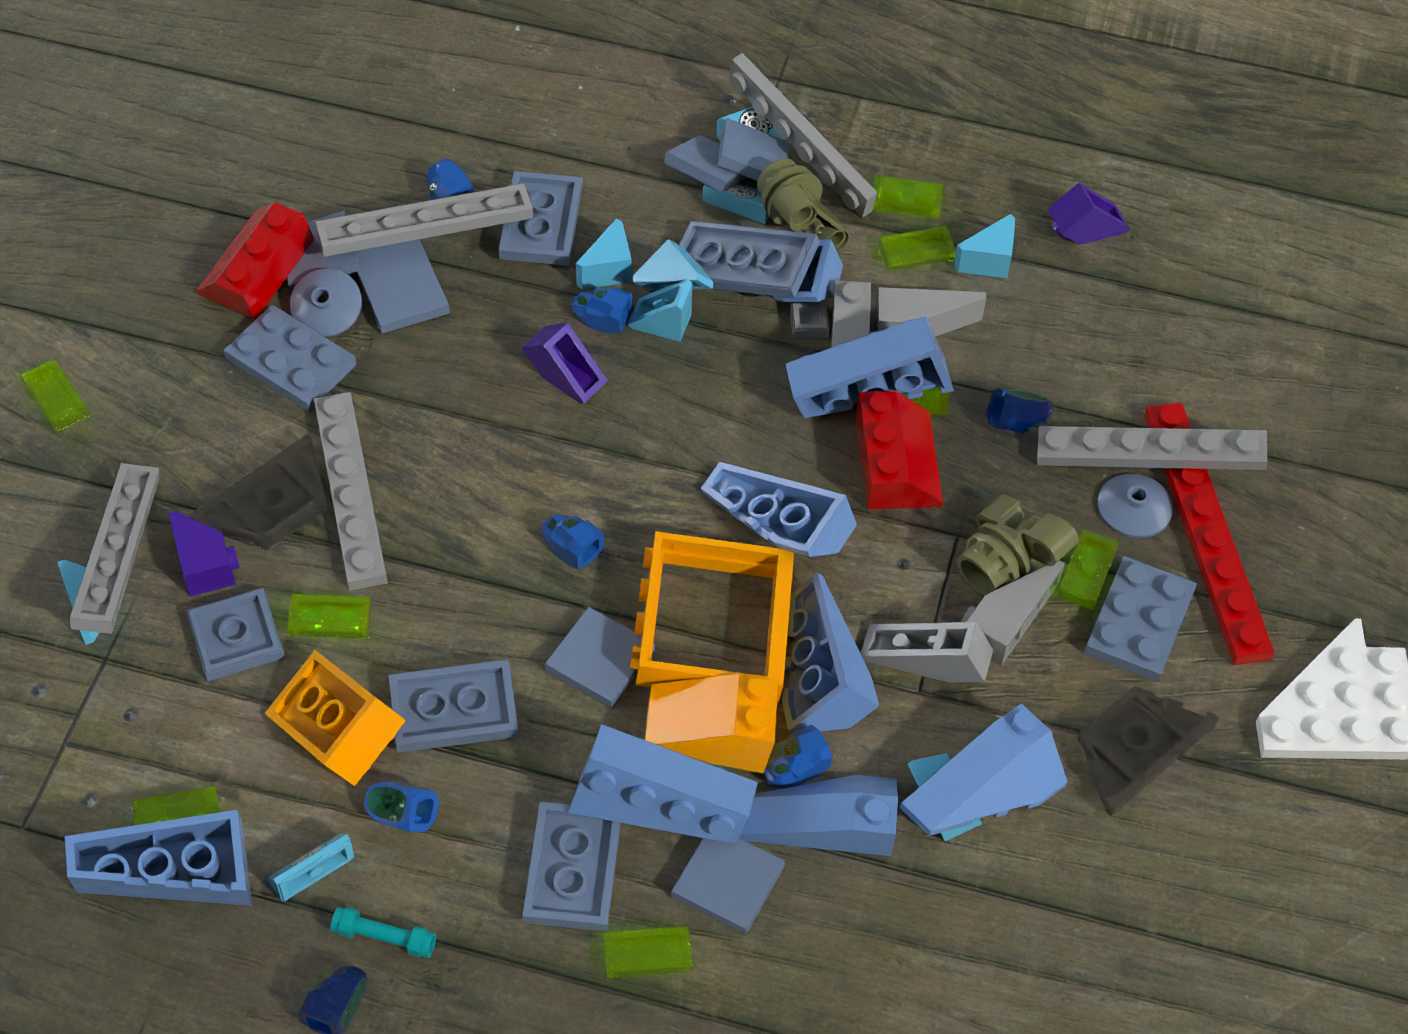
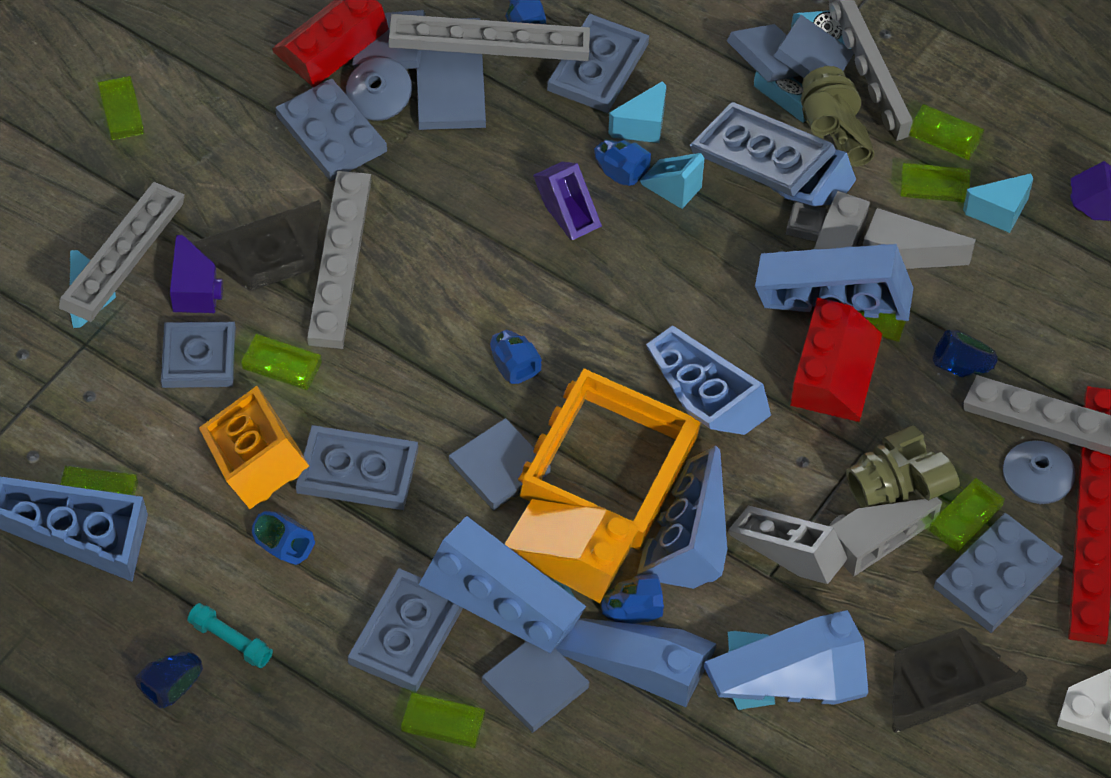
camera: 20 degrees right, 0 degrees up
medium azure slope [267,834,354,901] -> none
medium azure slope [633,239,713,291] -> none

